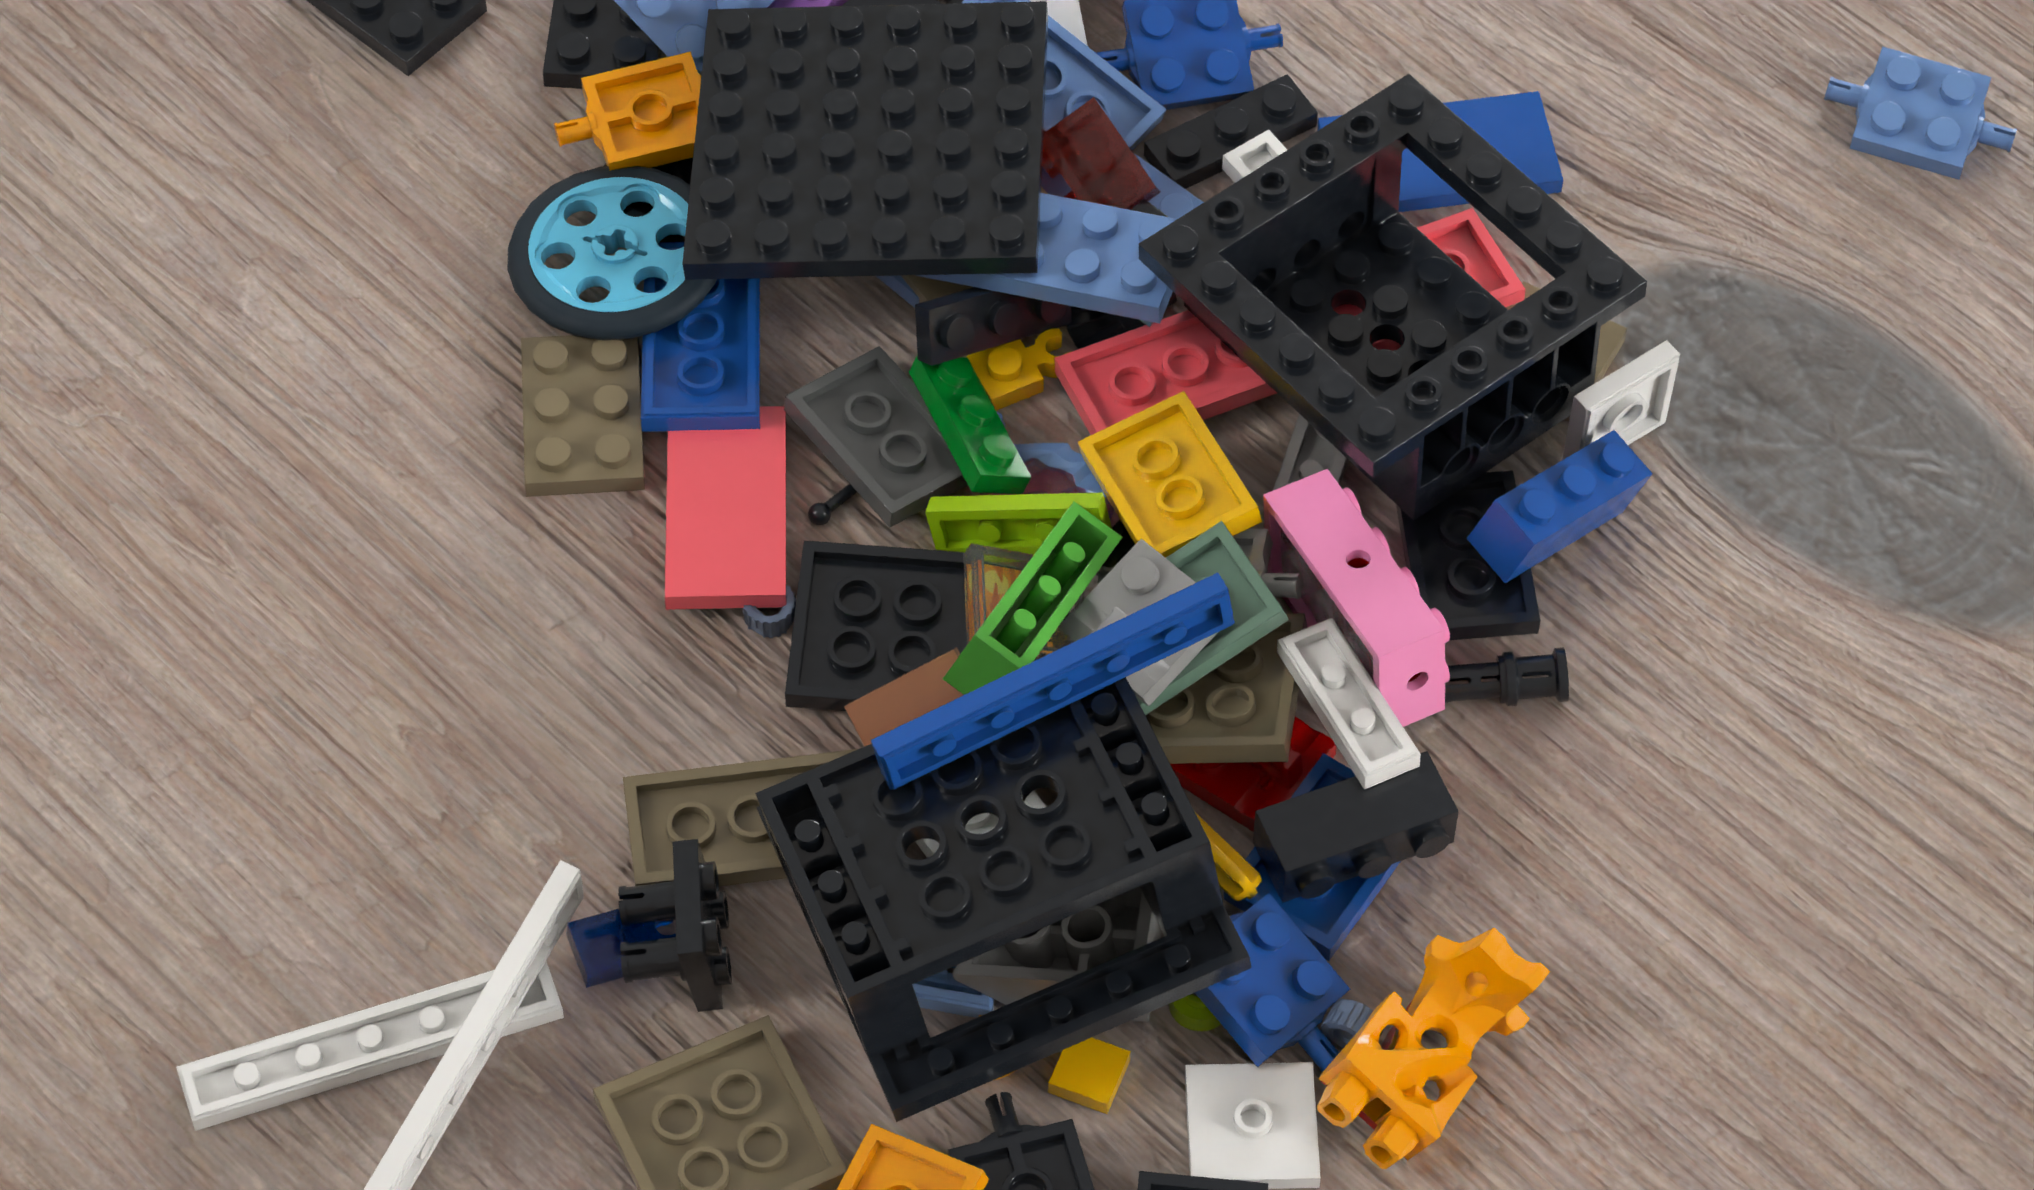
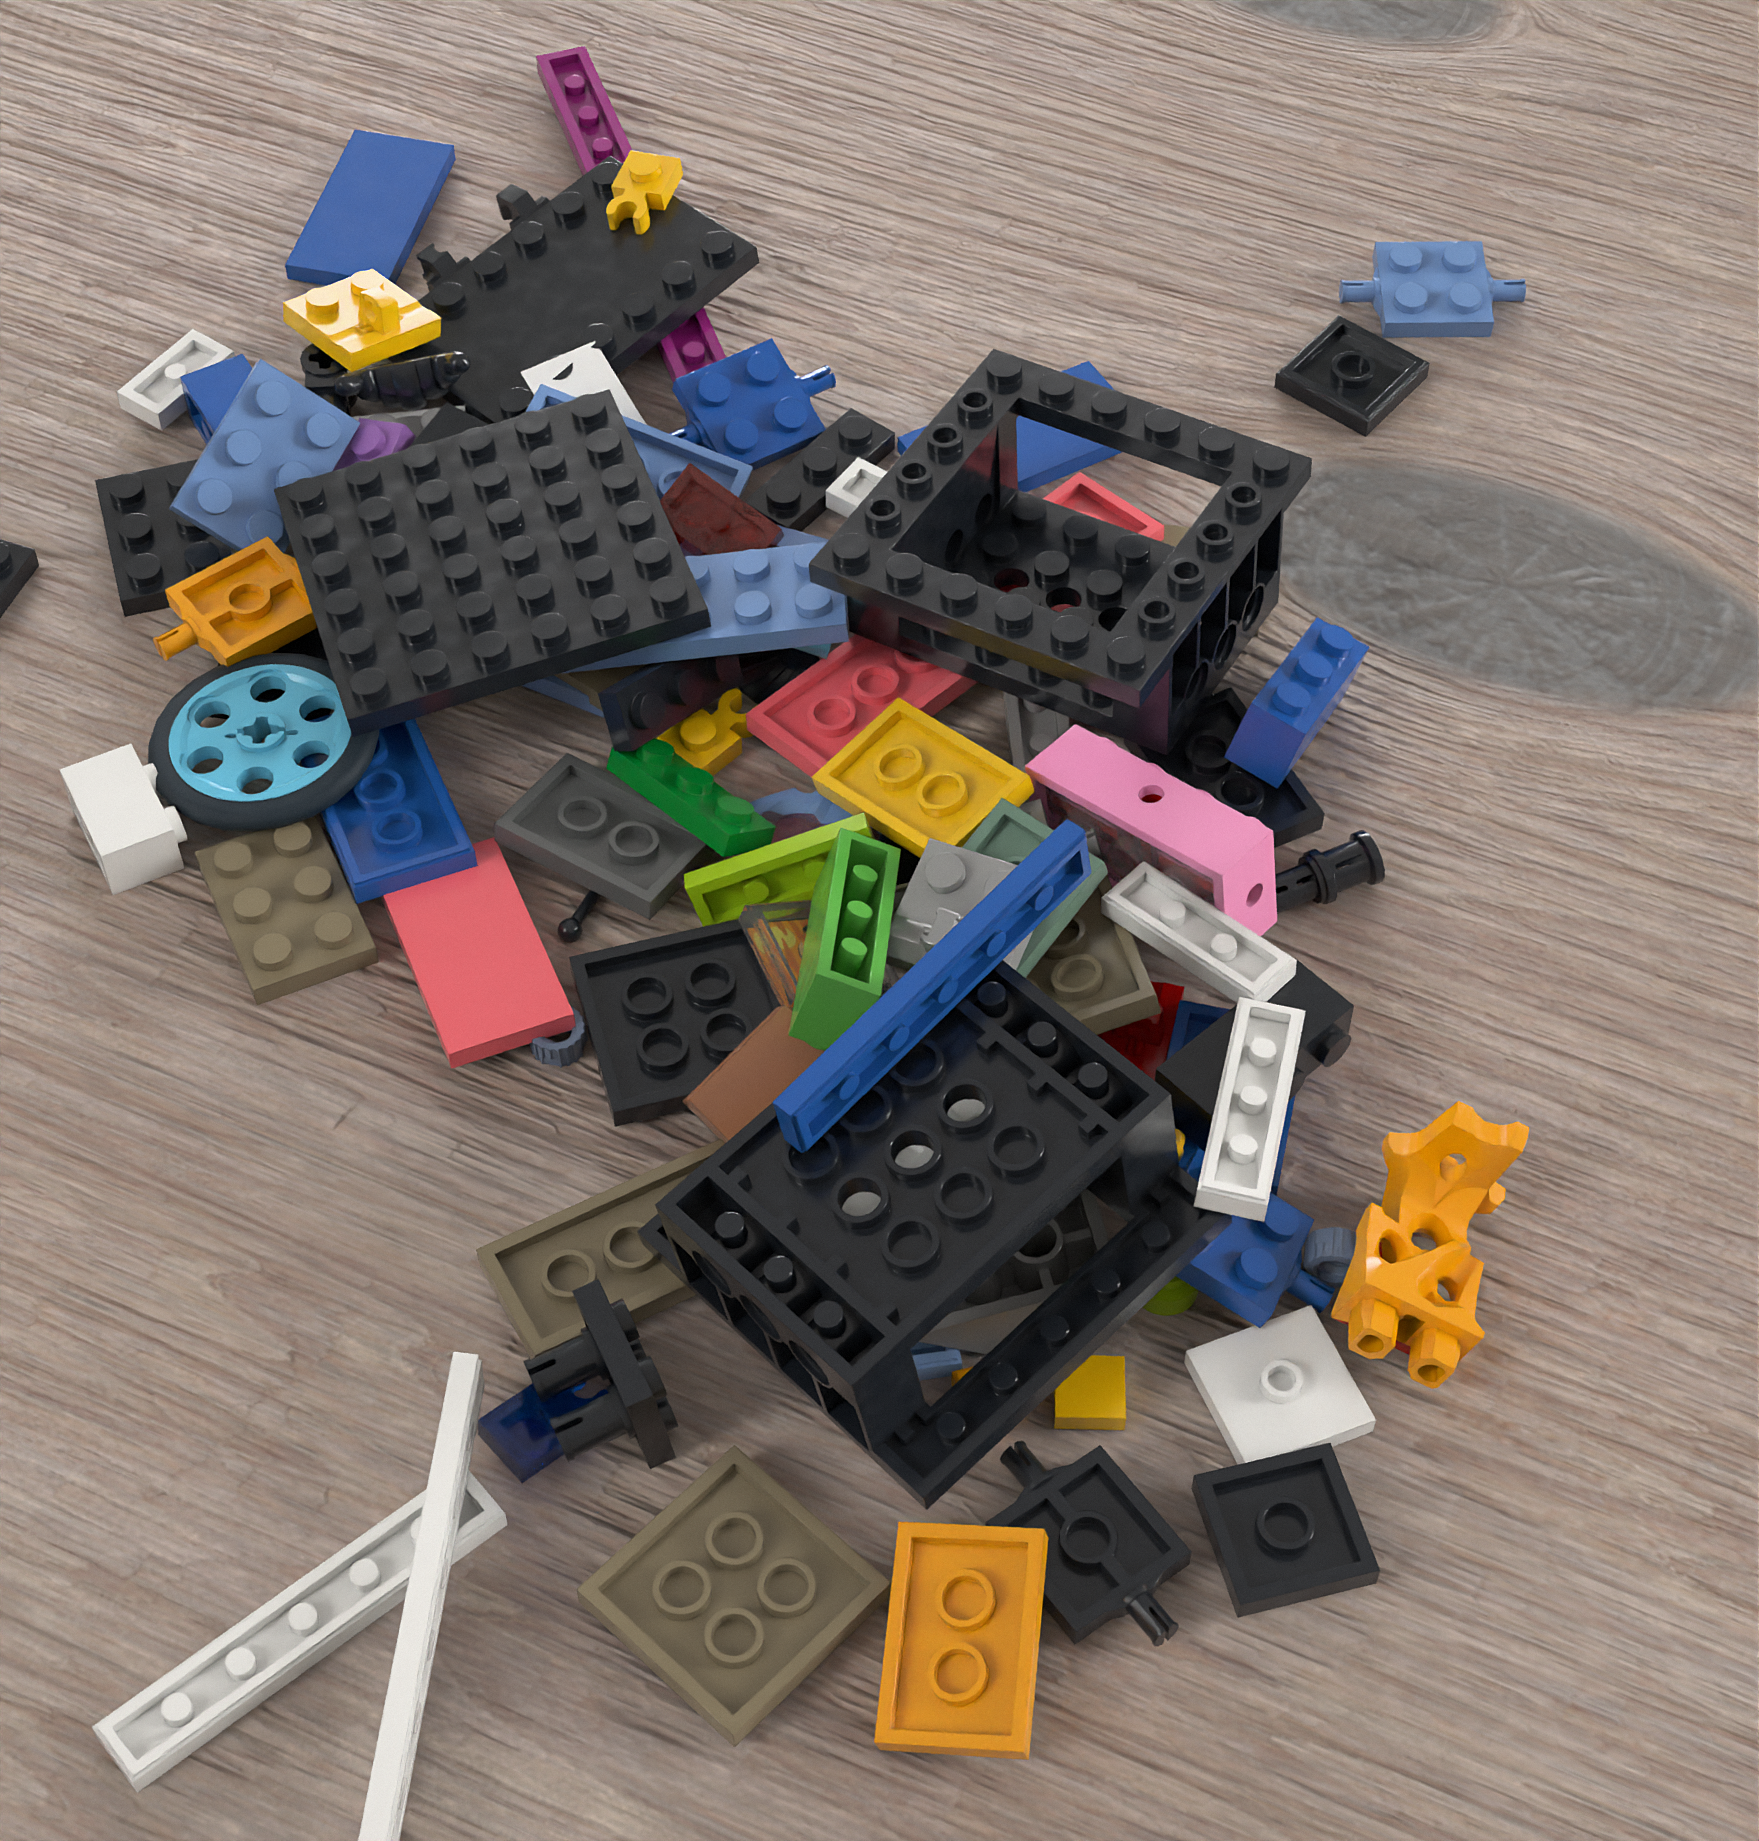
camera: 20 degrees left, 5 degrees down
white plate [1562,340,1680,460] -> none
none -> white brick [60,744,187,895]
none -> white tile [1194,997,1306,1222]
none -> black tile [1274,315,1430,437]

